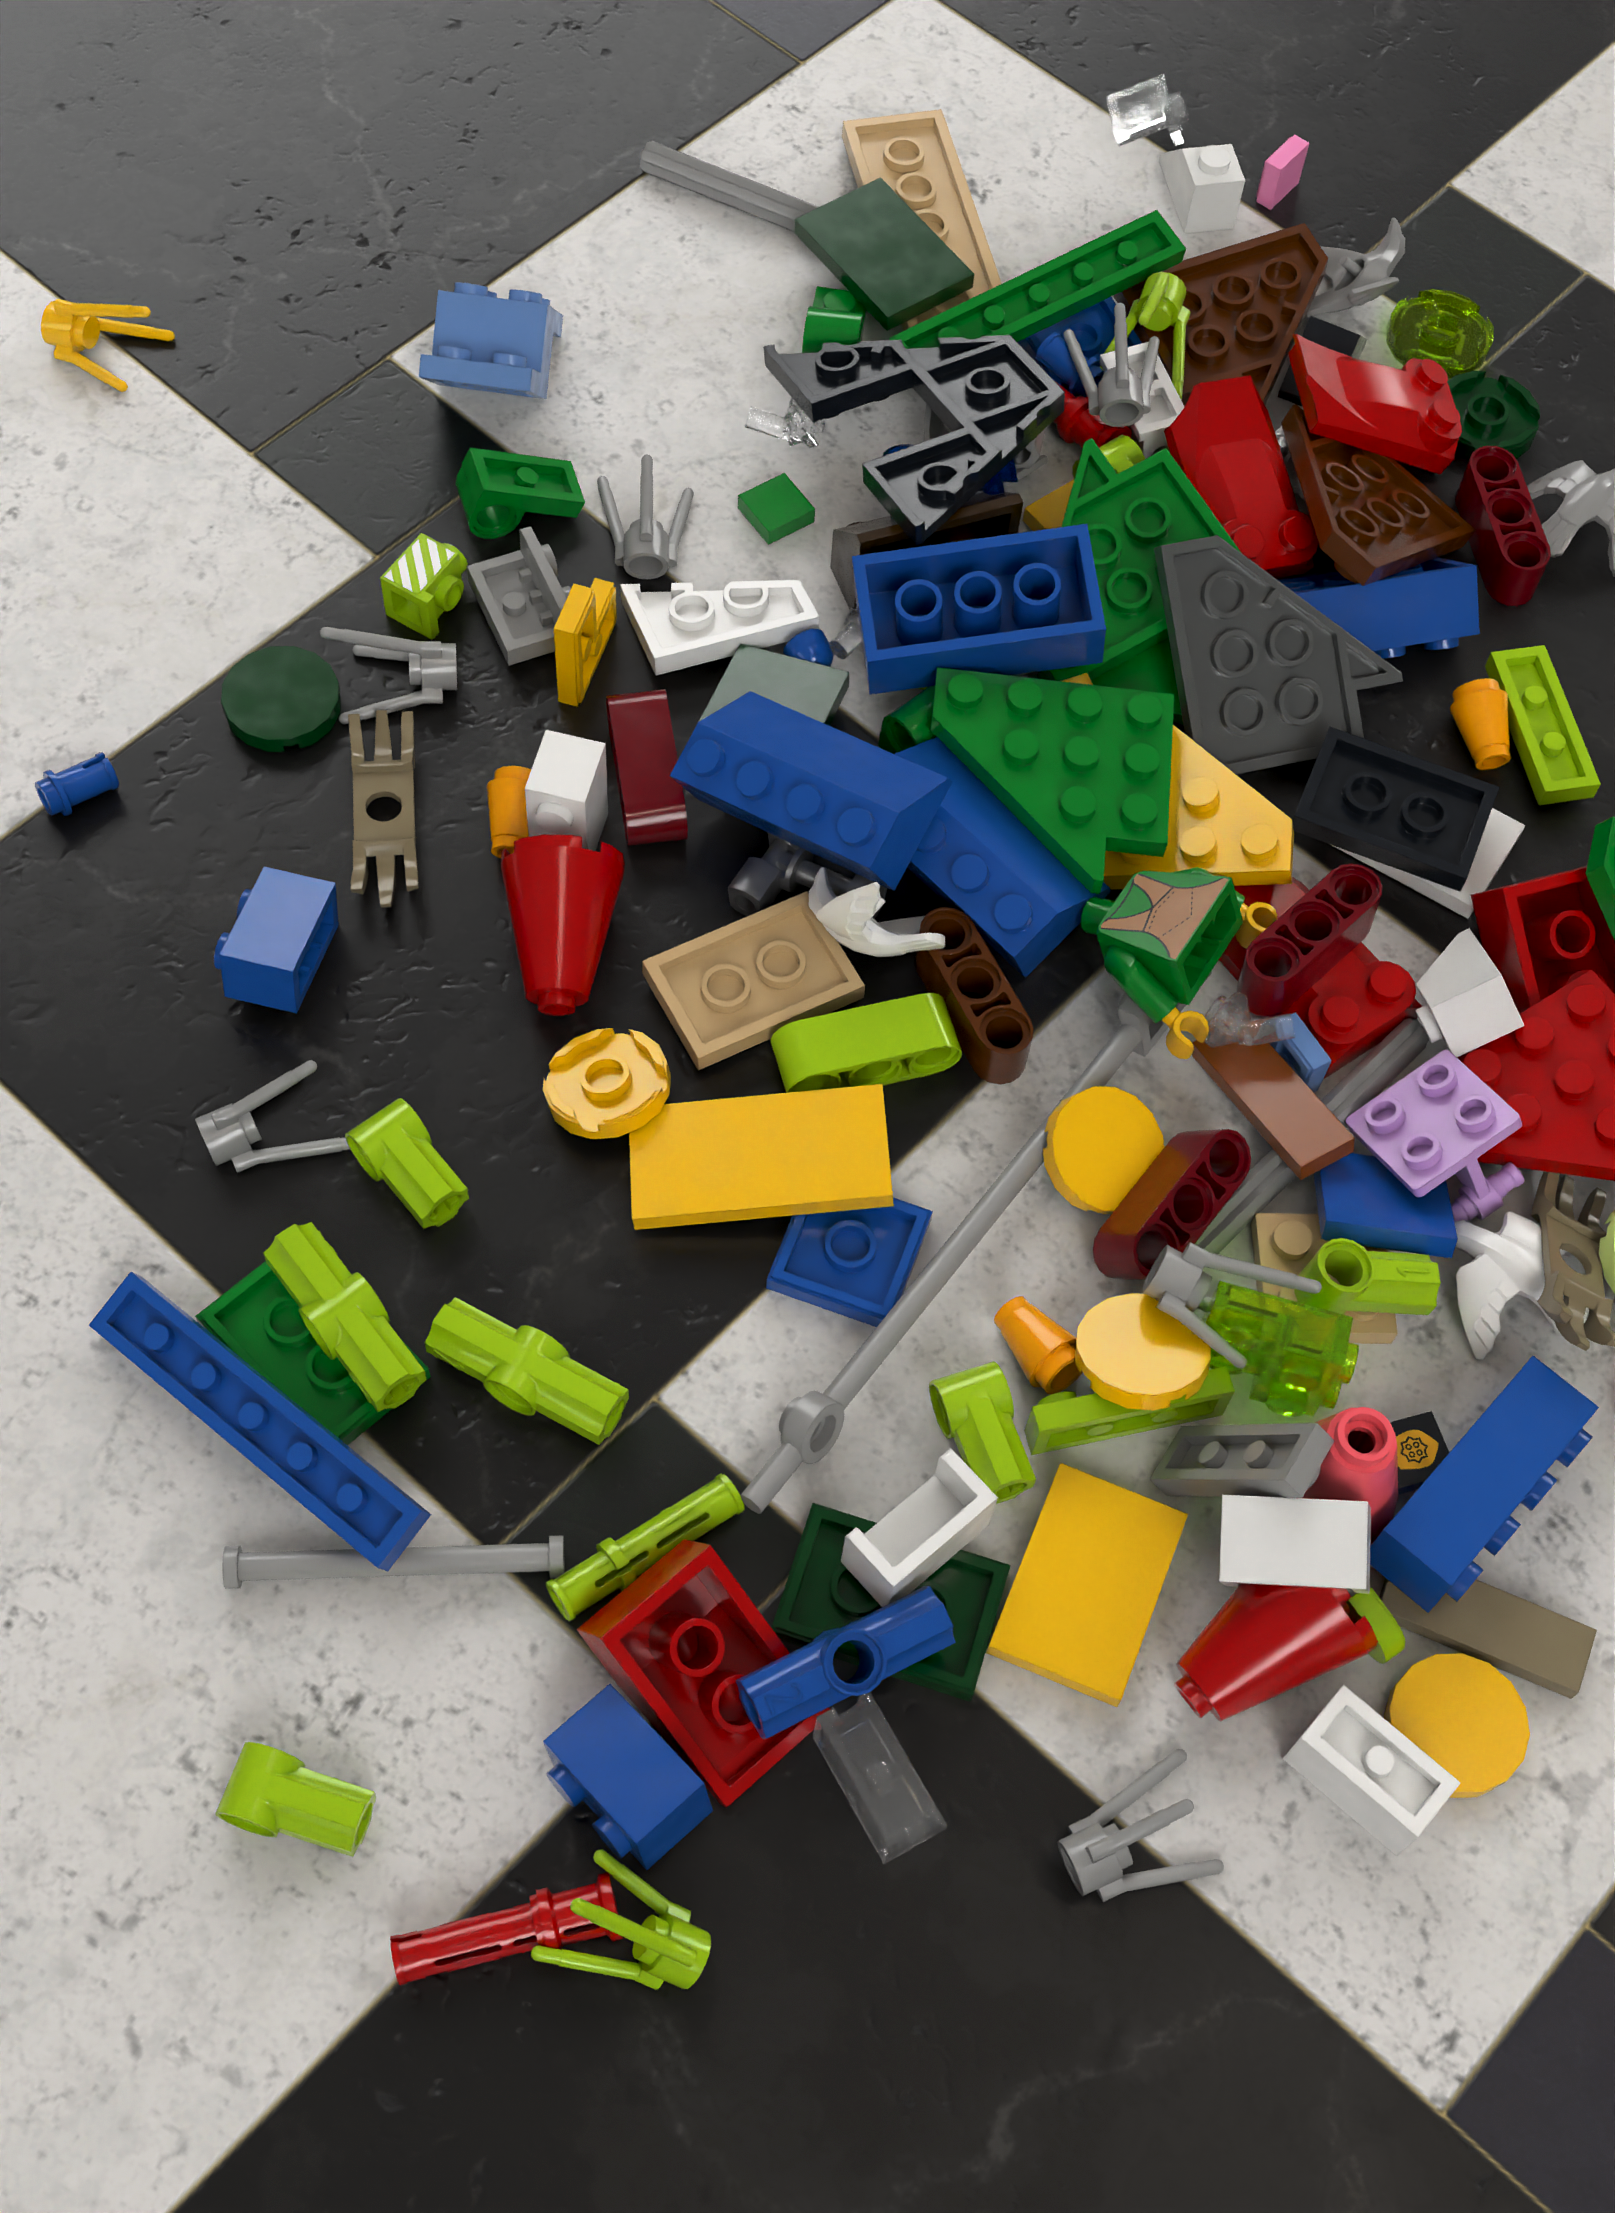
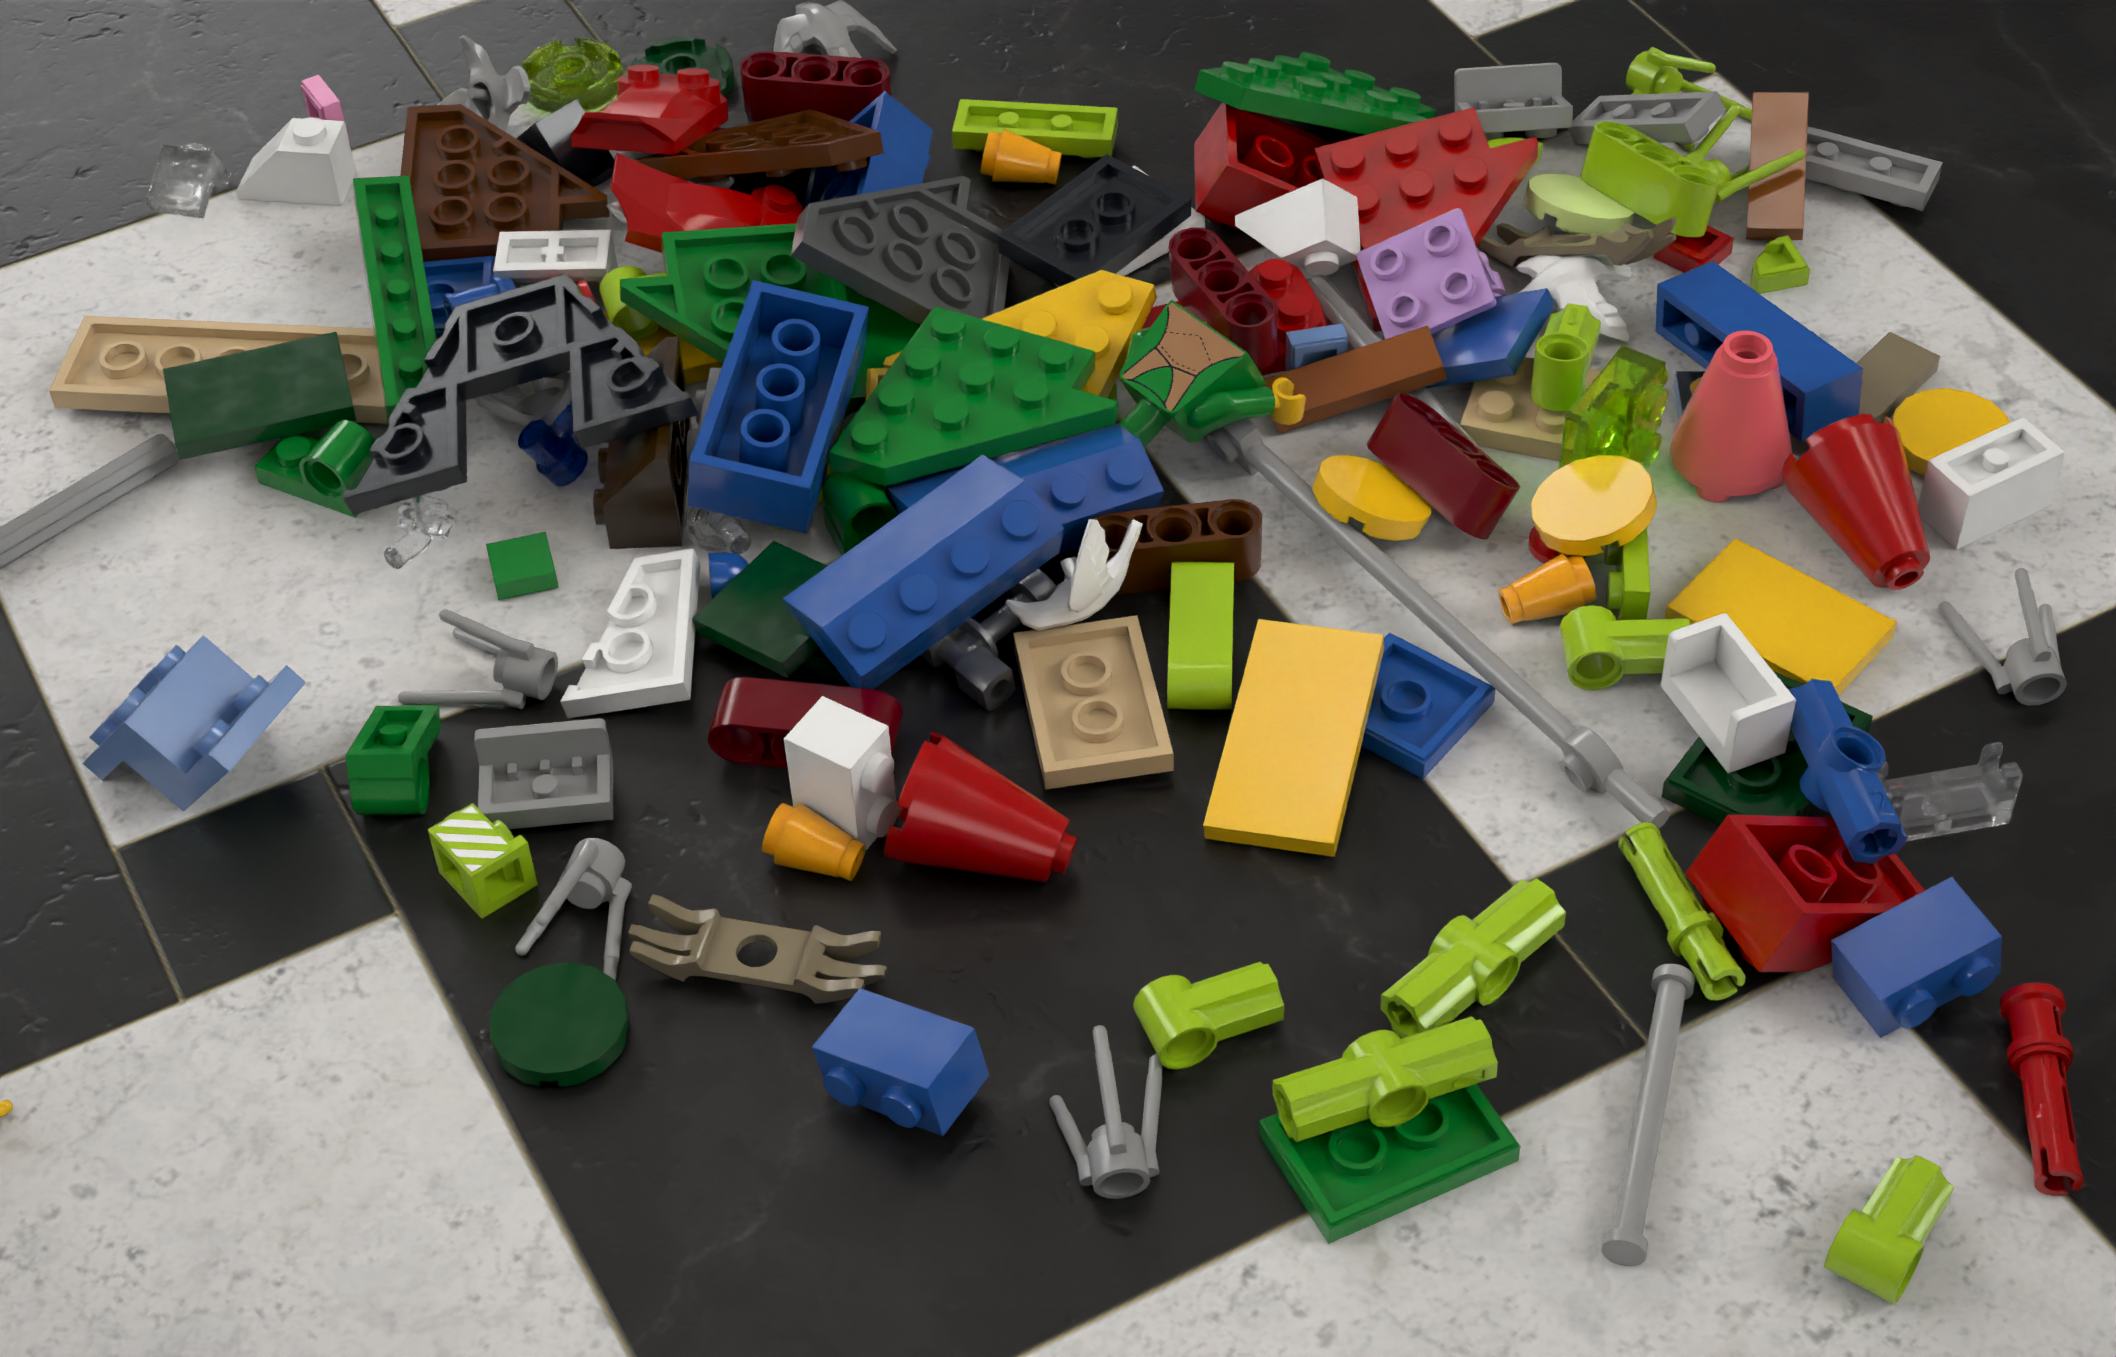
camera: 65 degrees left, 15 degrees down
blue pin [35,752,119,816] -> none
blue plate [89,1272,432,1571] -> none
lime plant [531,1849,711,1990] -> none
yellow tile [543,1028,671,1139] -> none
yellow tile [554,578,617,707] -> none
light grey plant [1064,303,1160,427] -> none
lime plant [1100,272,1191,400] -> none
light grey plant [1142,1242,1322,1368] -> none
light grey plate [1150,1423,1334,1498] -> none
clear plate [1204,991,1295,1048] -> none
white panel [1219,1495,1371,1594] -> none

